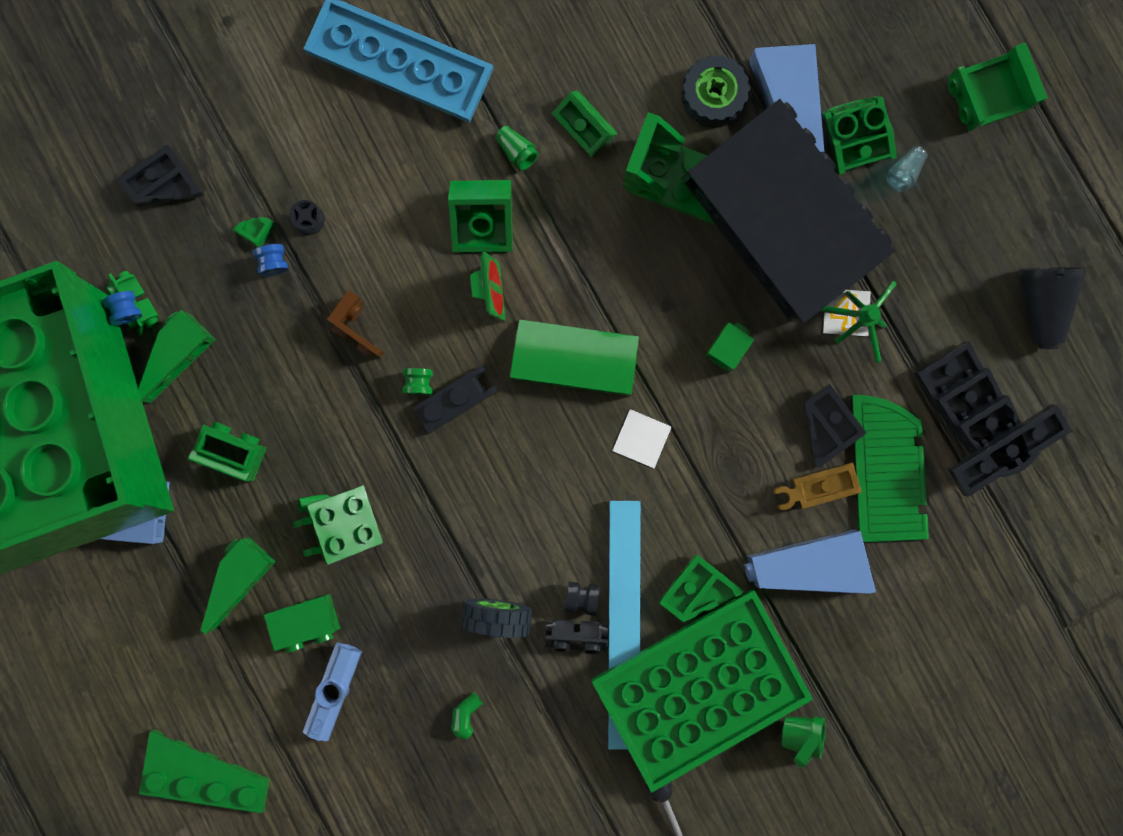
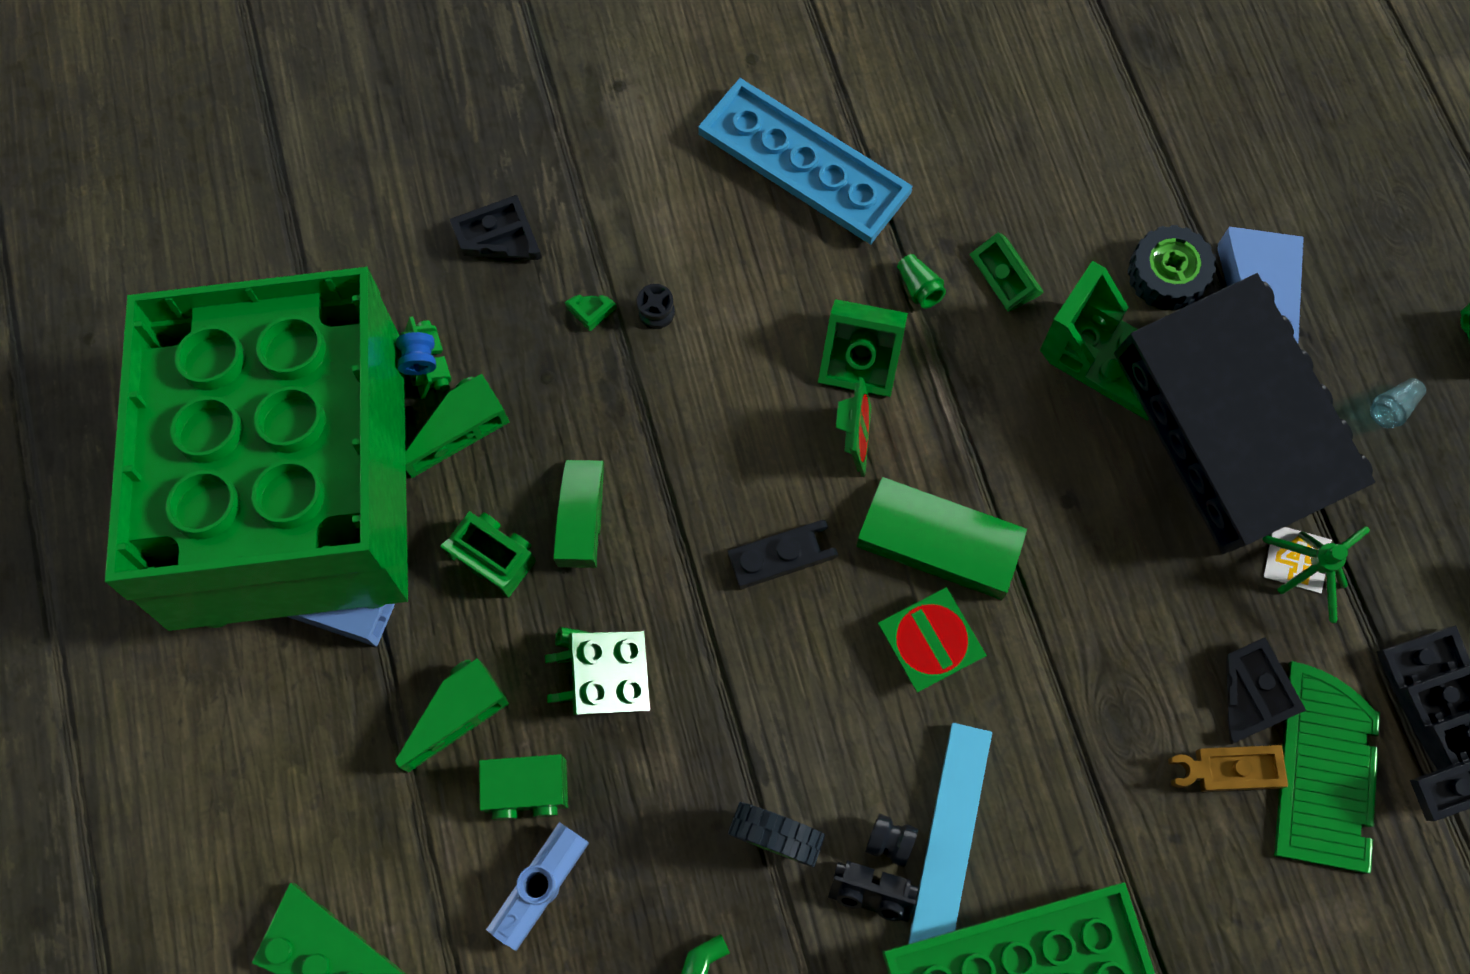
camera: 20 degrees right, 15 degrees down
blue wheel [253,244,289,277] -> none
reddish brown bracket [327,290,384,358] -> none
green wheel [402,368,433,395] -> none
white sticker [613,409,671,468] -> none
green wing [658,554,744,622] -> none
green brick [705,322,754,373] -> none
medium blue slope [744,530,876,594] -> none
green slope [821,96,897,175] -> none
none -> green slope [554,460,604,568]
none -> piece [878,587,987,693]

